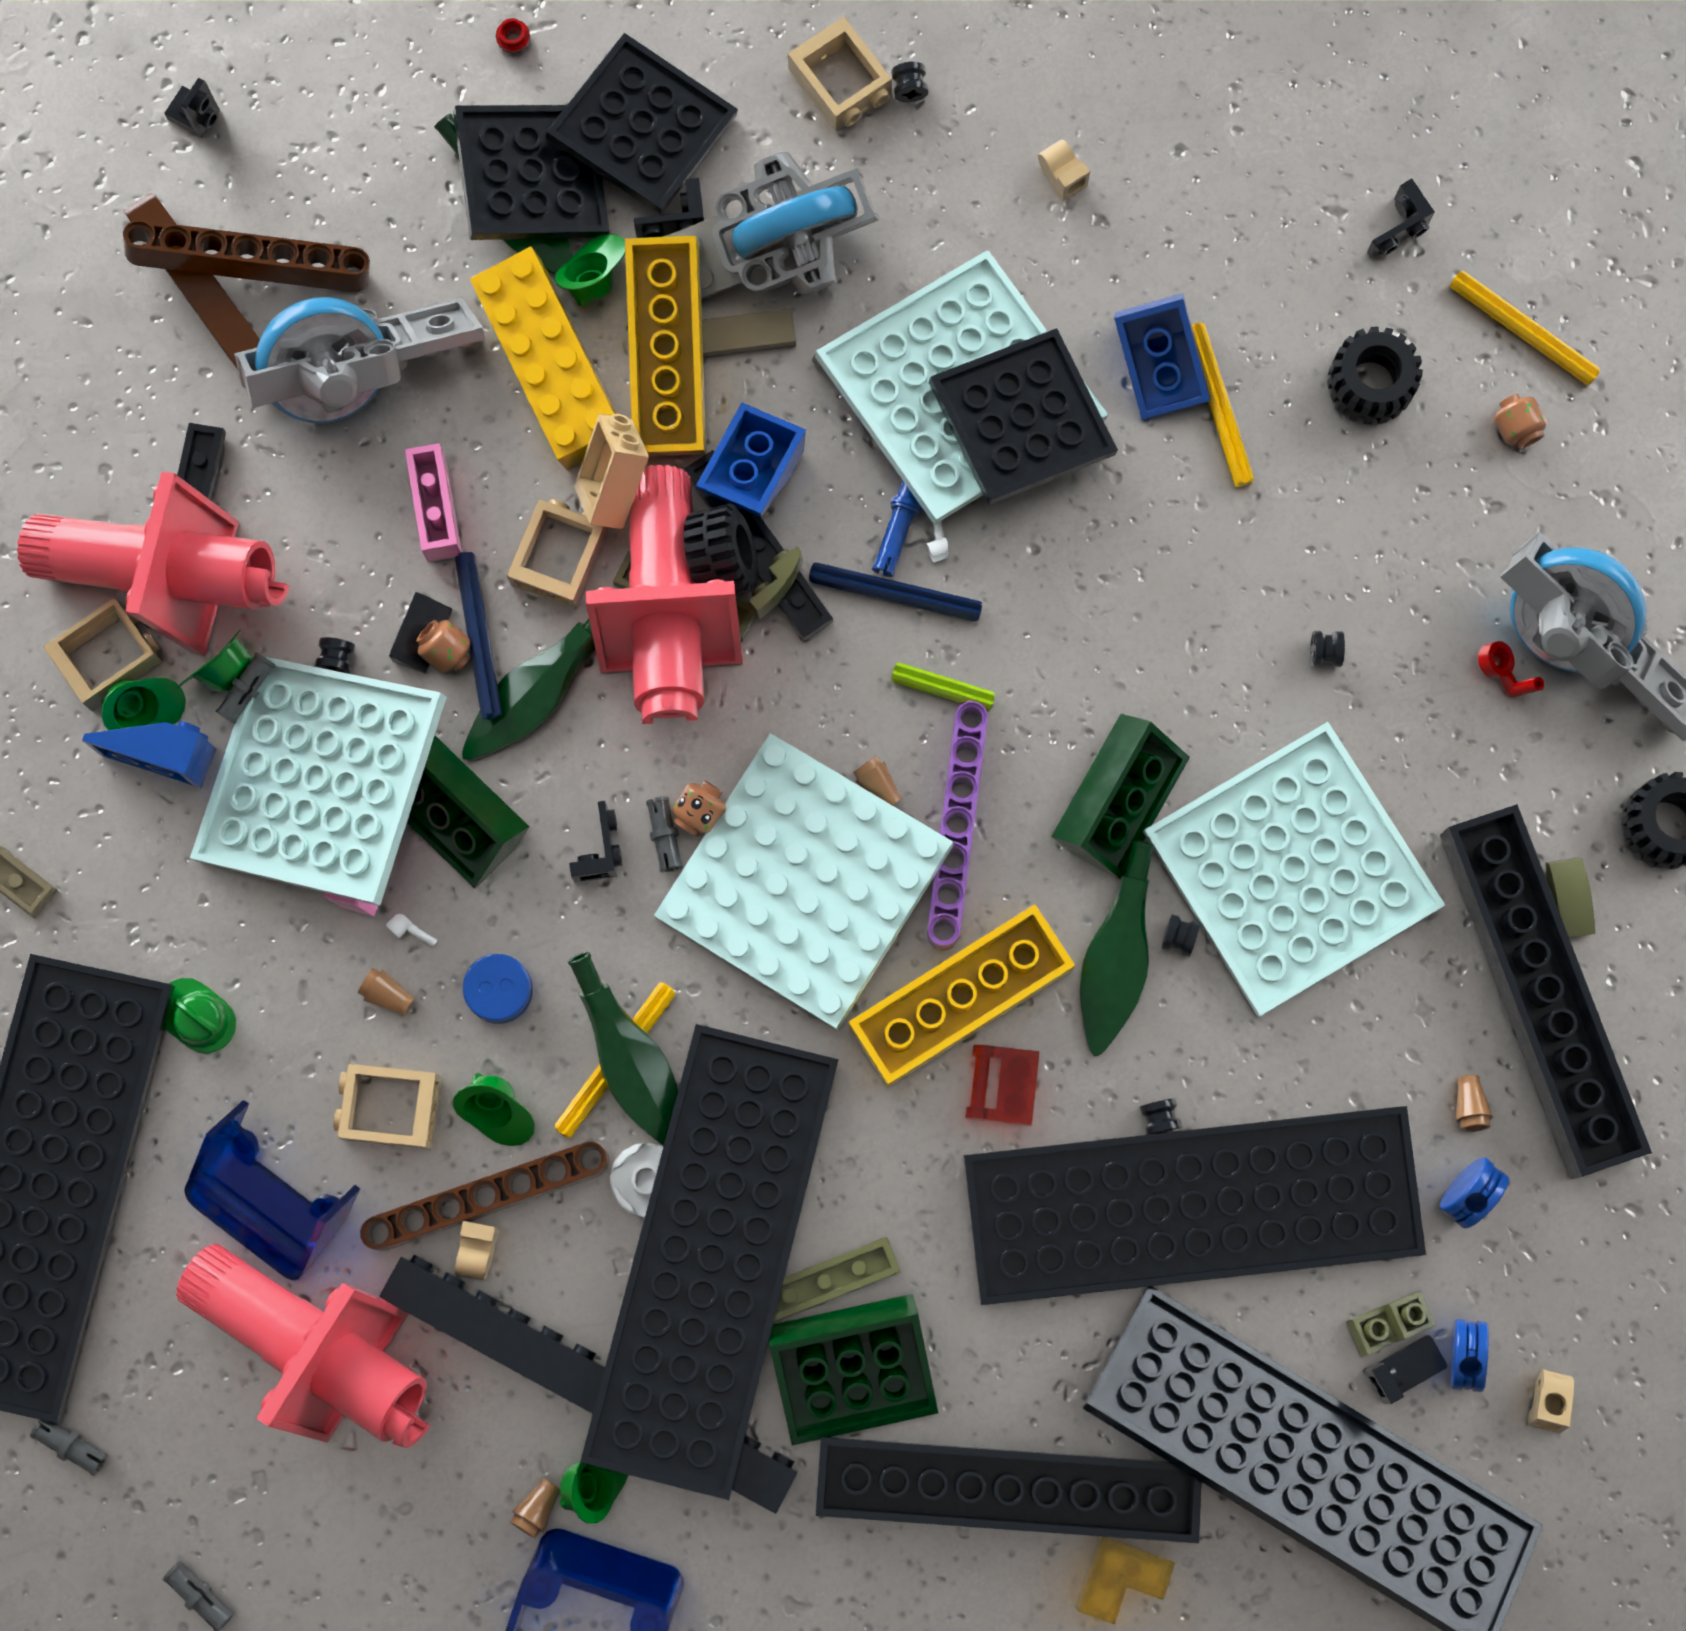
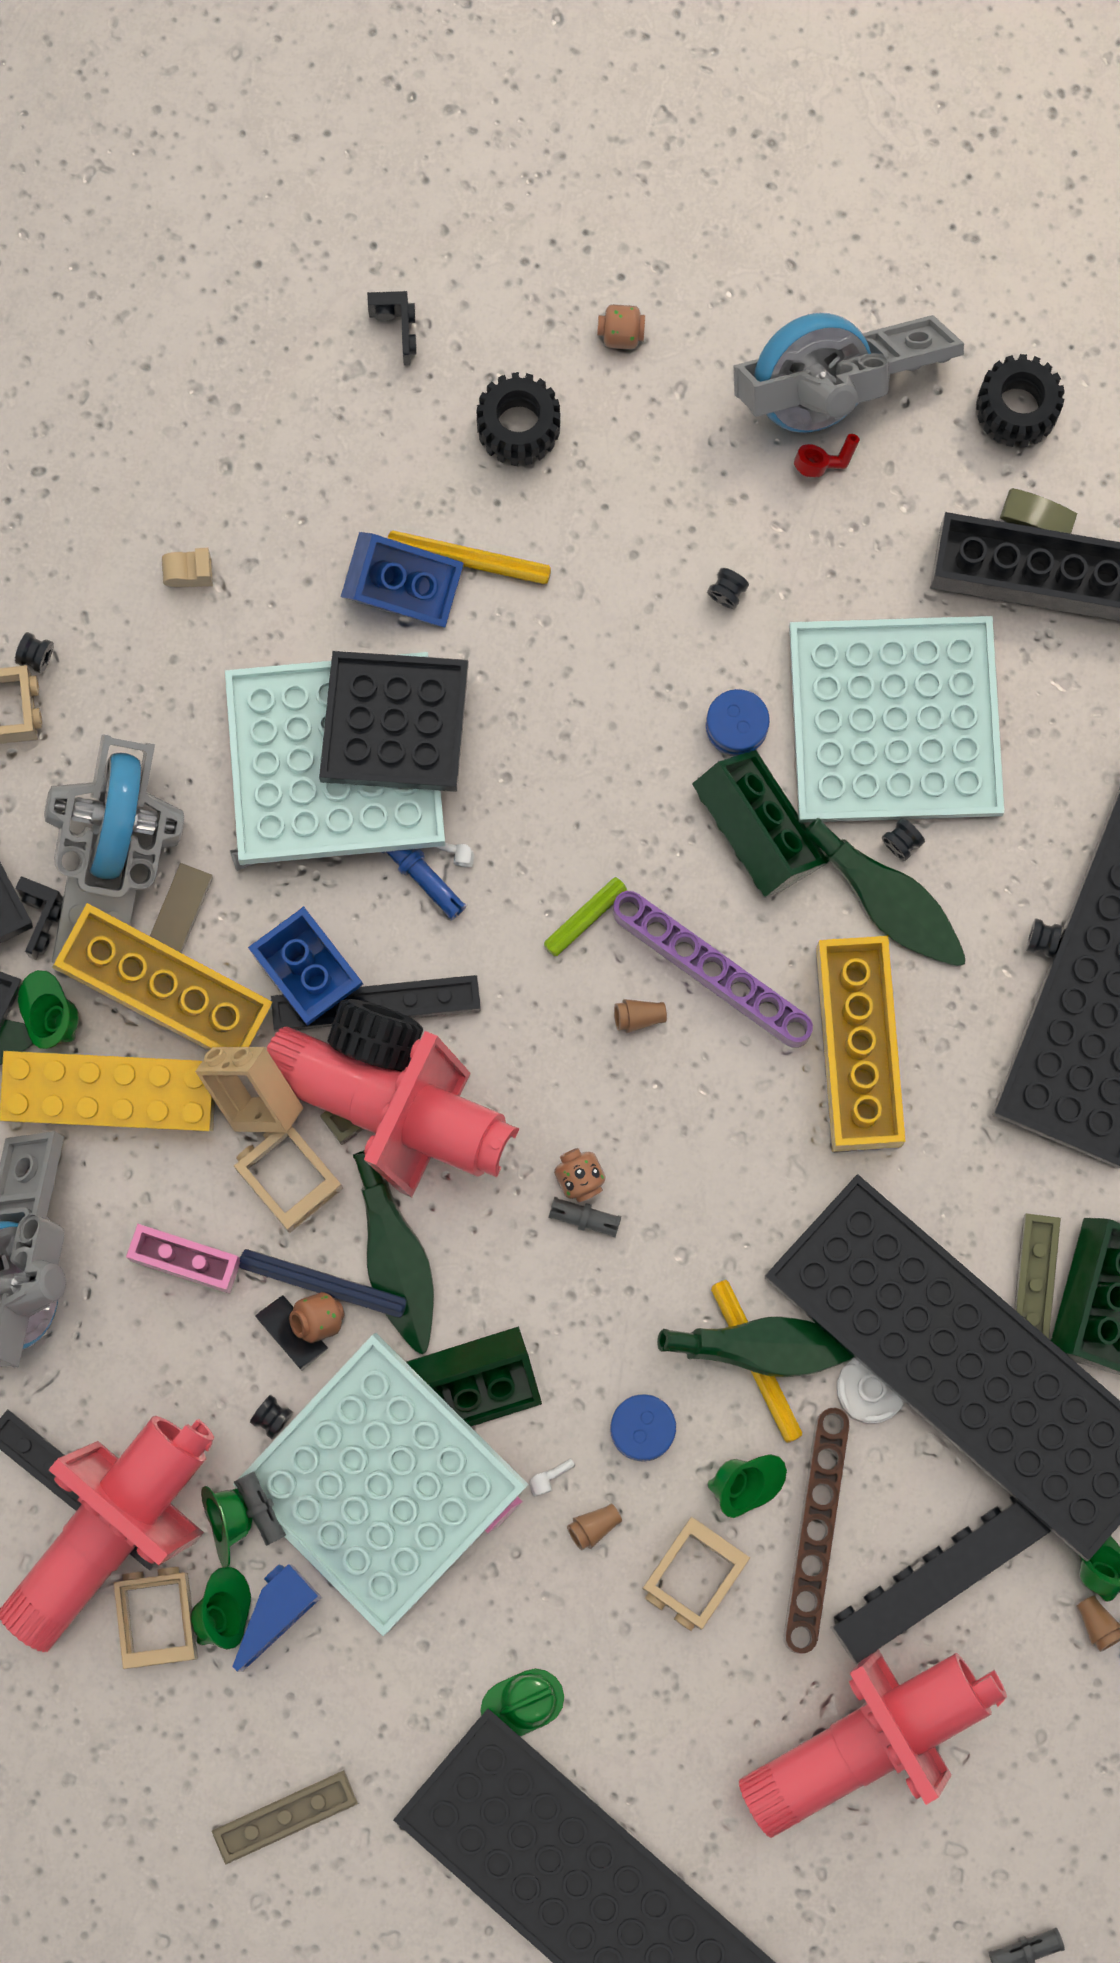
camera: 65 degrees left, 0 degrees up
clear blue windscreen [184,1100,360,1280] -> none
tan leg [455,1221,500,1281] -> none
black bracket [569,800,623,883] -> none
light aqua plate [654,733,954,1030] -> none
olive slope [749,546,803,620] -> none
dark blue axle [809,562,982,621] -> none
clear red plate [965,1044,1039,1126] -> none
yellow axle [1450,271,1601,385] -> none
none -> blue head [705,689,770,756]

